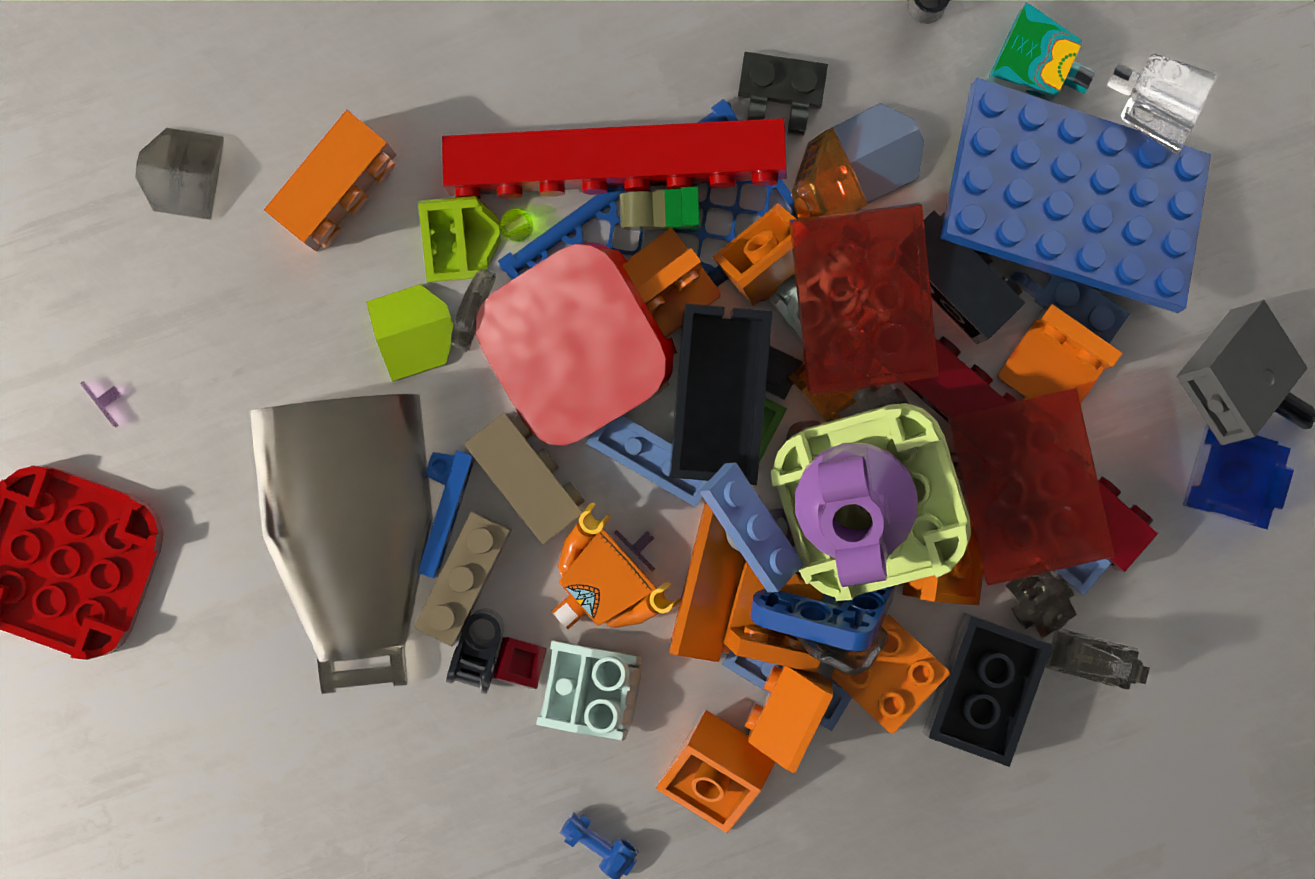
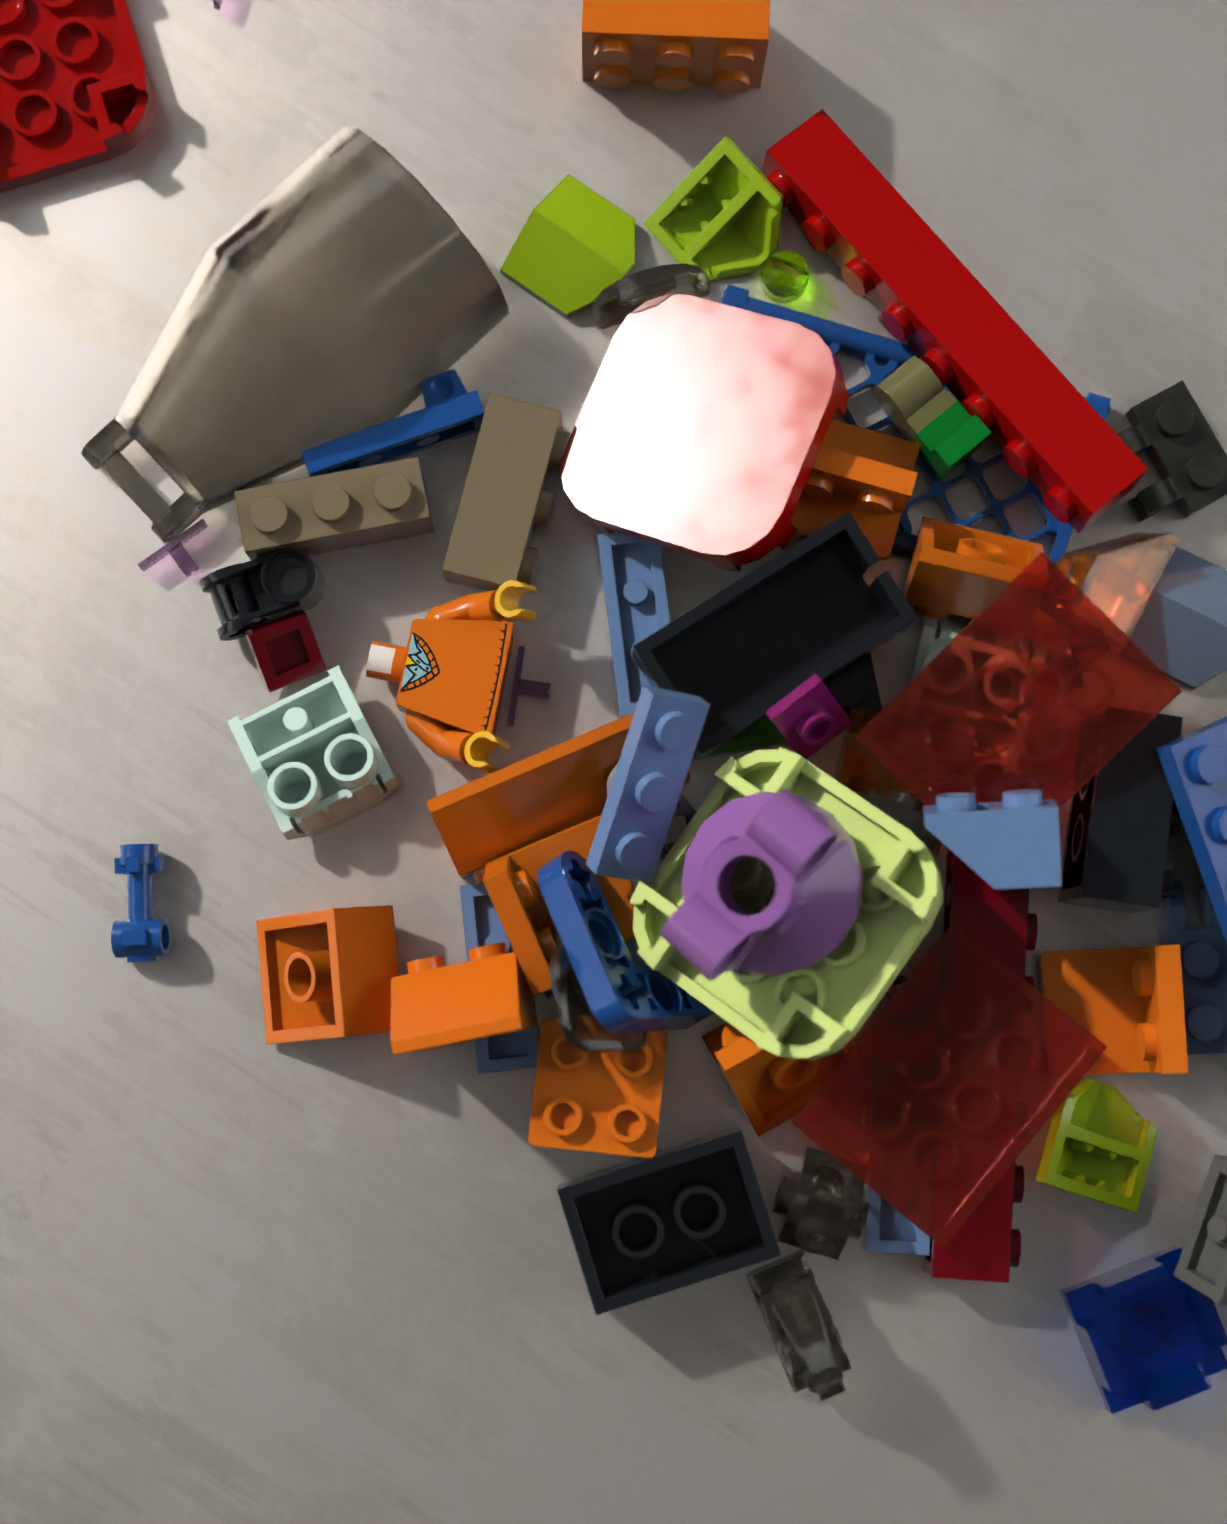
camera: 50 degrees right, 5 degrees down
none -> clear purple piece [137,519,208,578]
none -> magenta bracket [766,674,853,759]
none -> medium blue slope [923,789,1062,889]
none -> lime slope [1035,1077,1158,1213]

